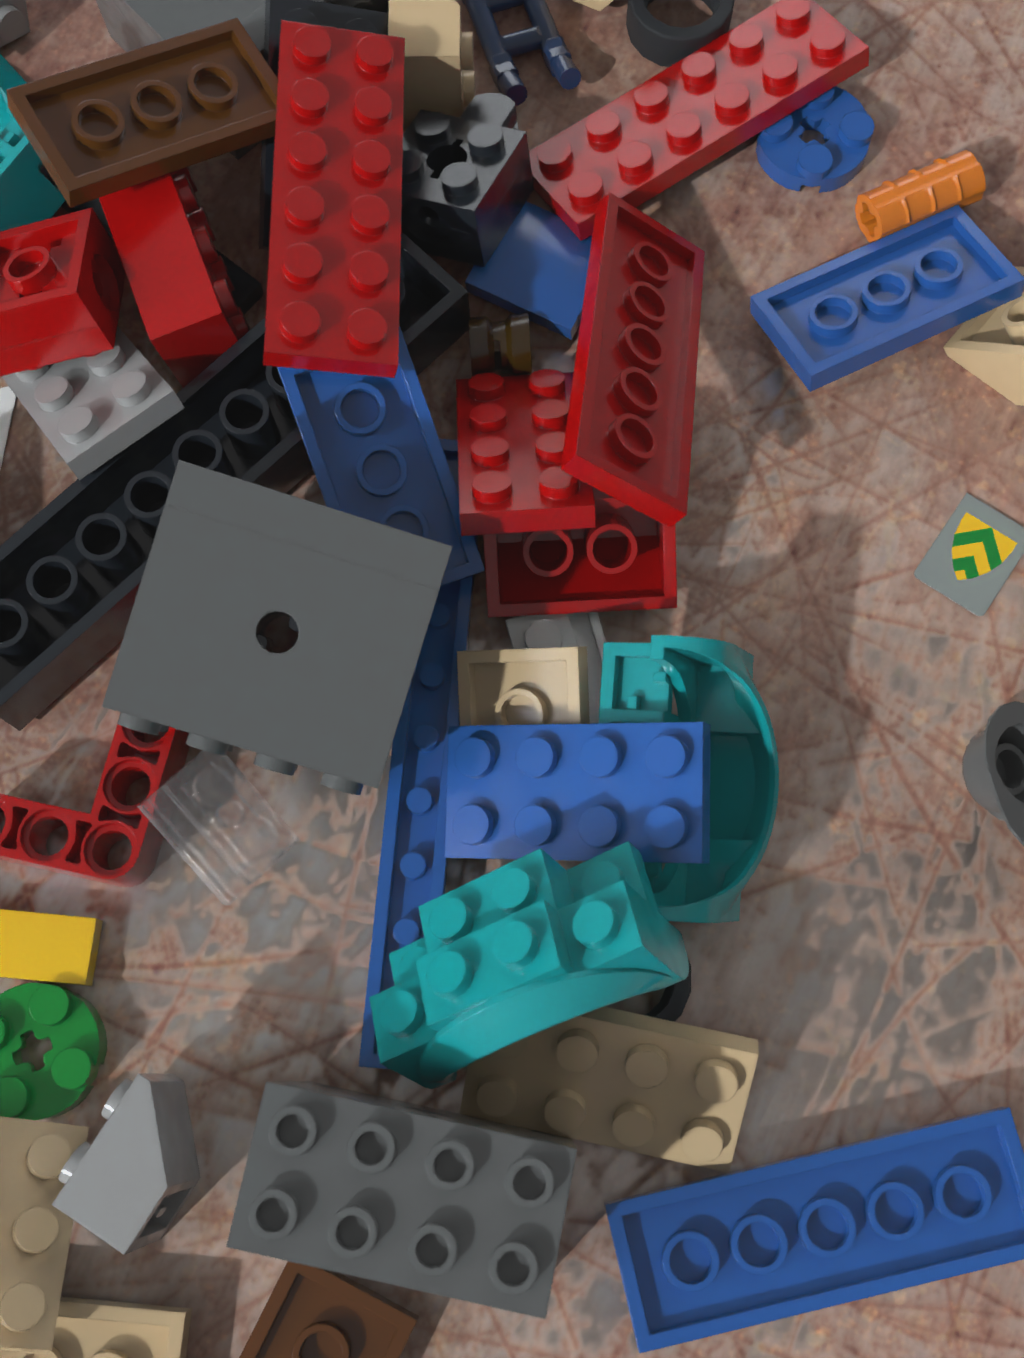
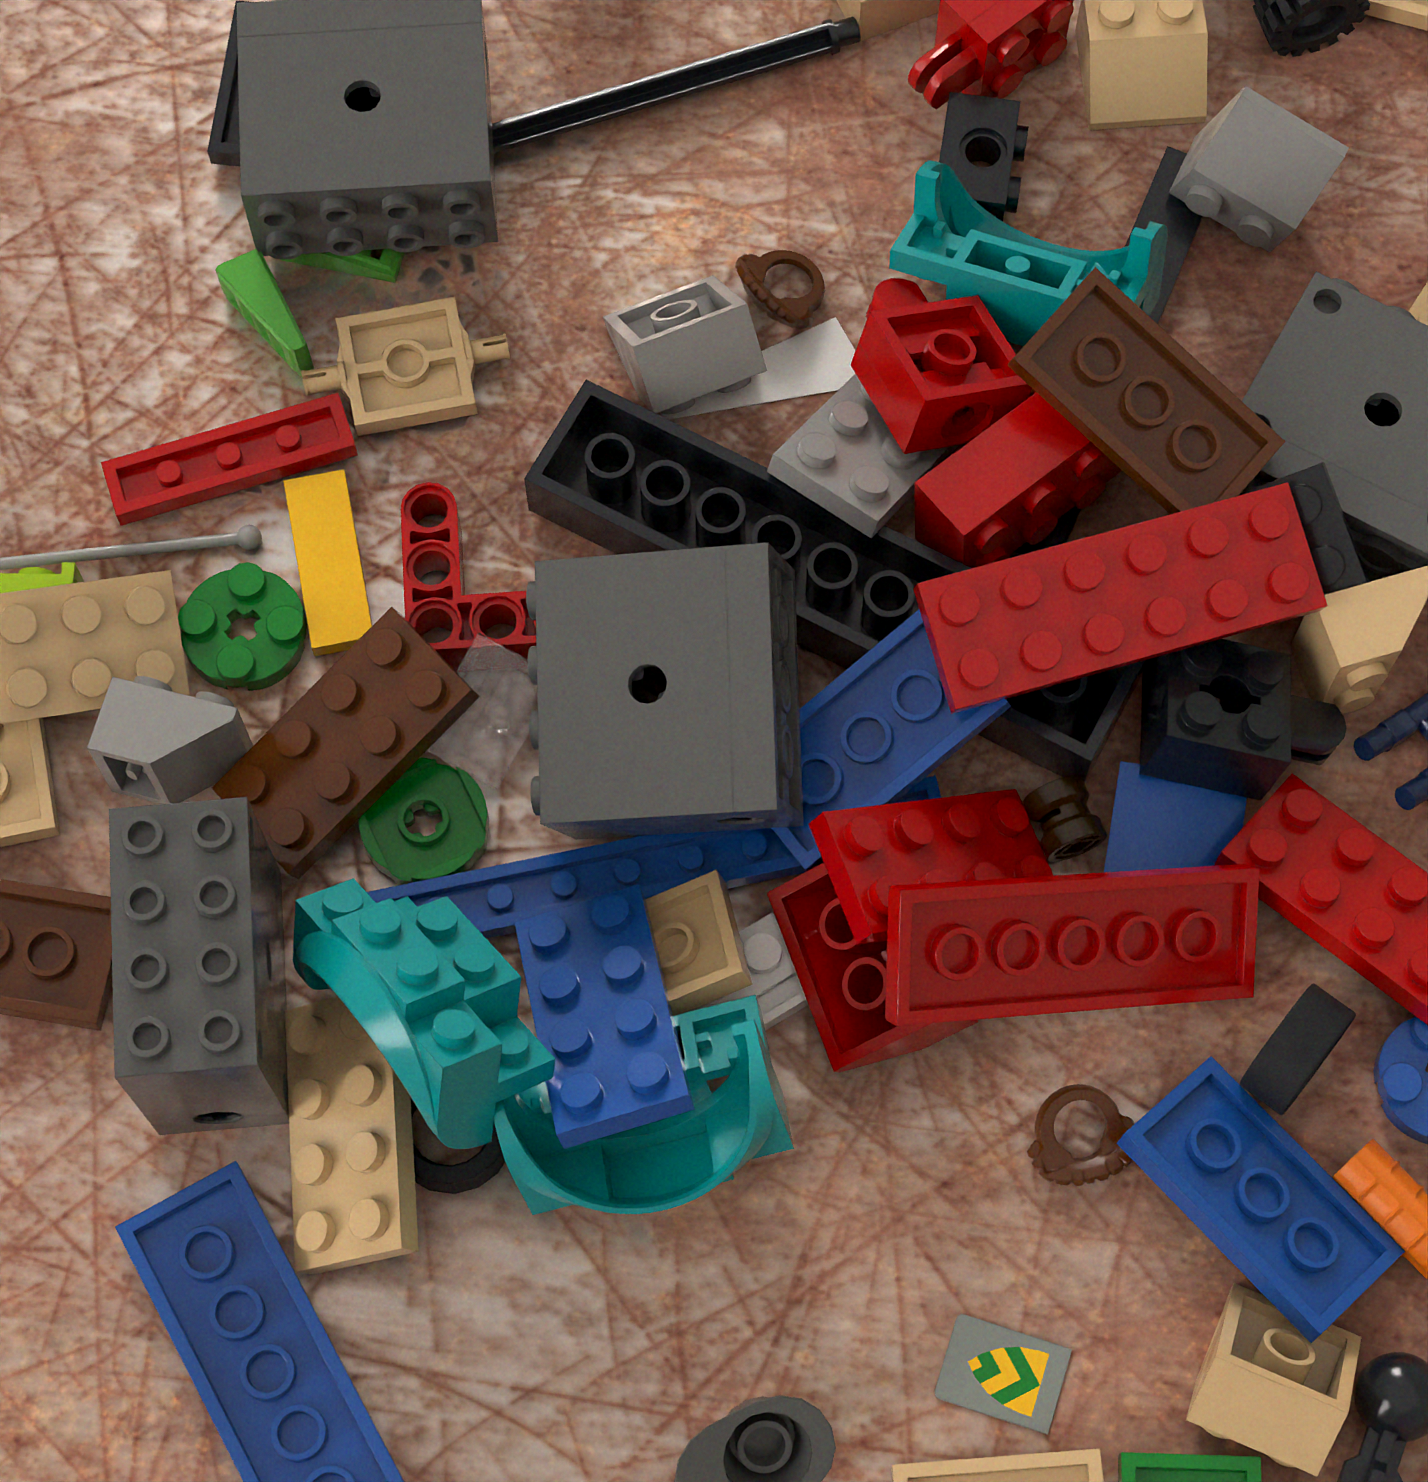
camera: 70 degrees right, 5 degrees down
none -> reddish brown plate [212,607,480,880]
none -> green plate [359,757,489,885]
none -> reddish brown piece [1027,1084,1134,1186]
none -> black tyre [1240,984,1356,1115]

